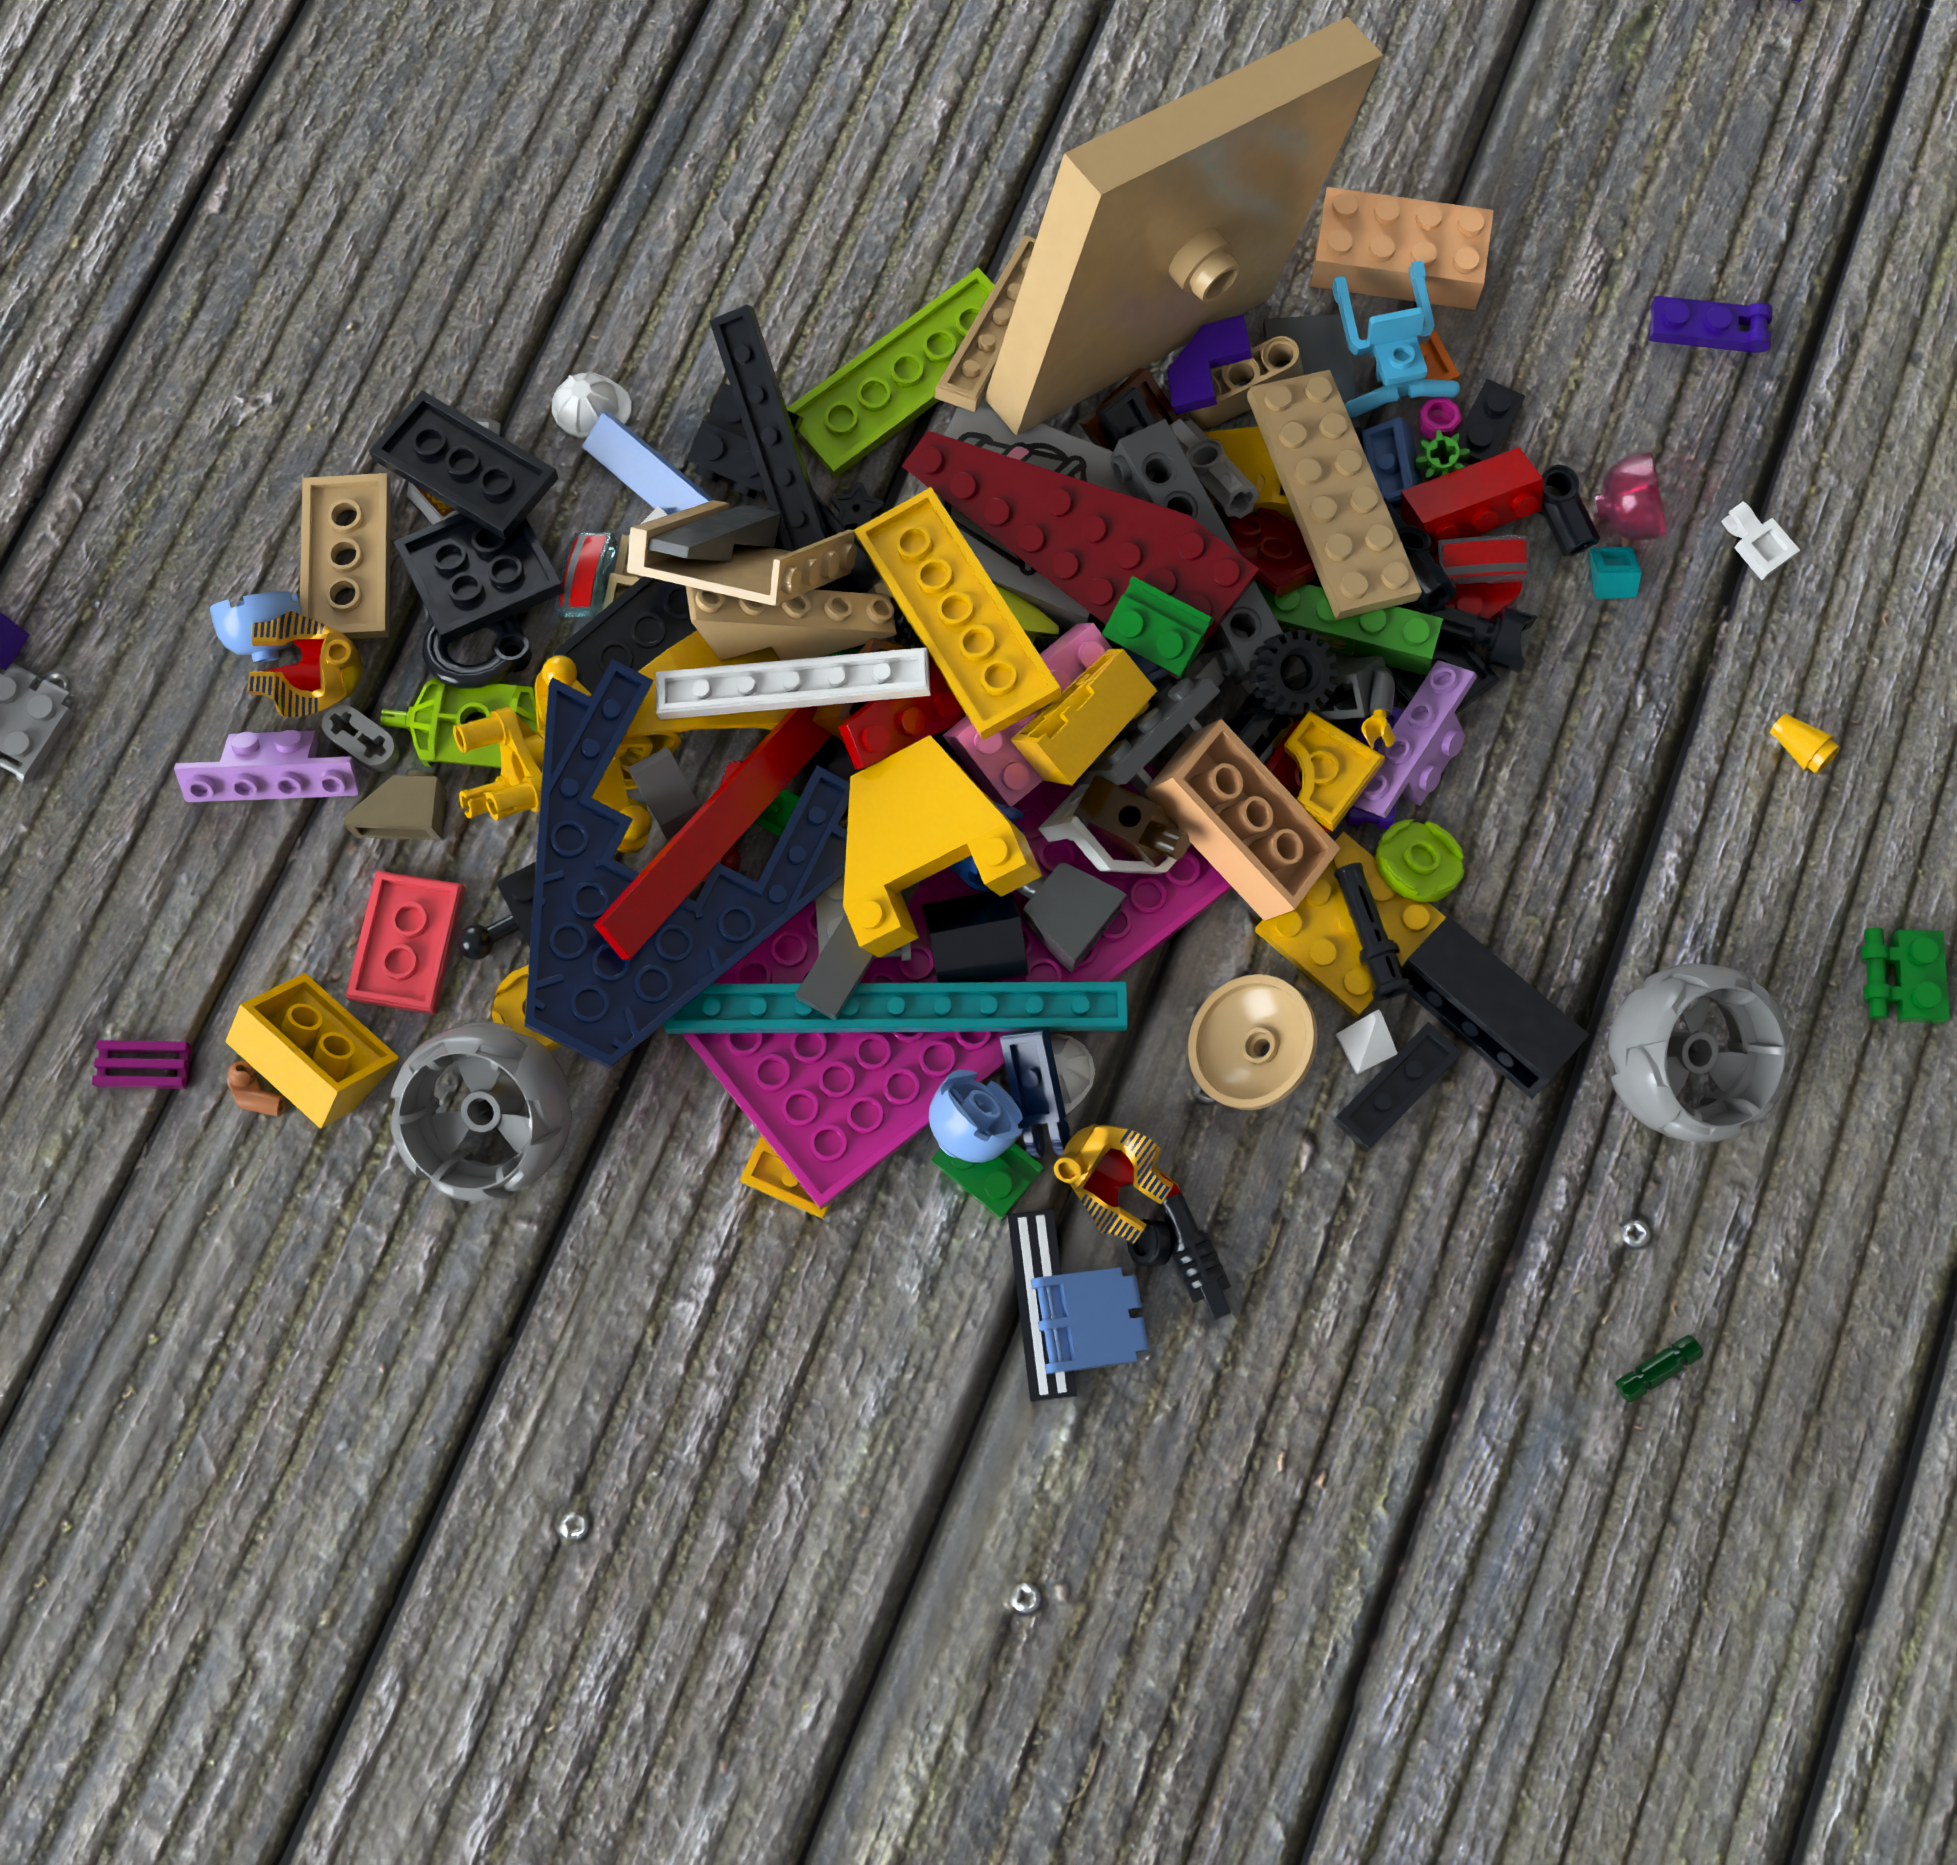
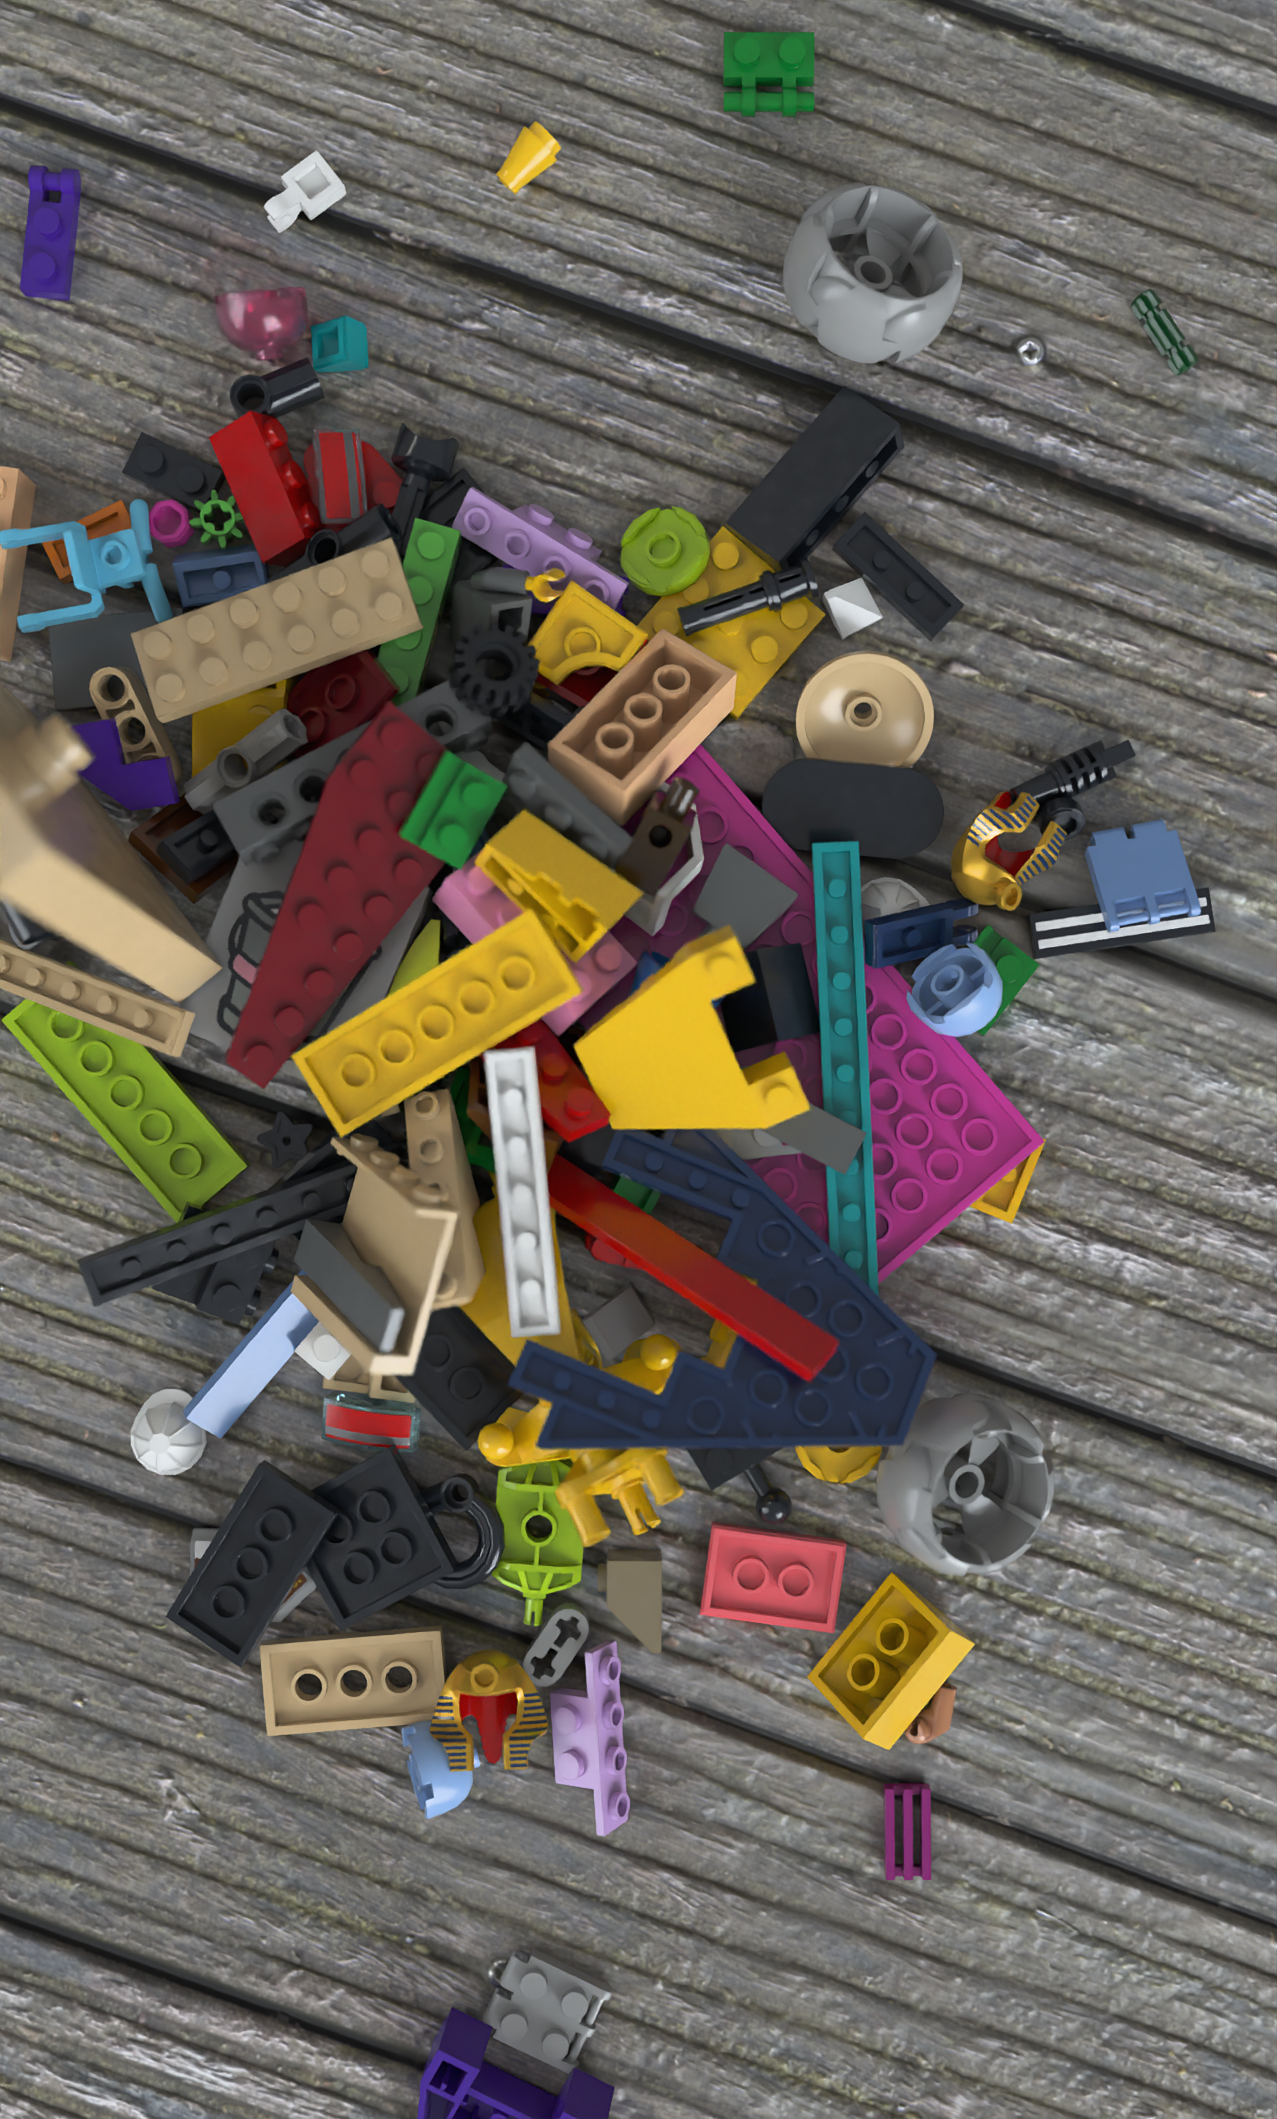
camera: 90 degrees left, 15 degrees up
none -> black tile [762,758,944,859]

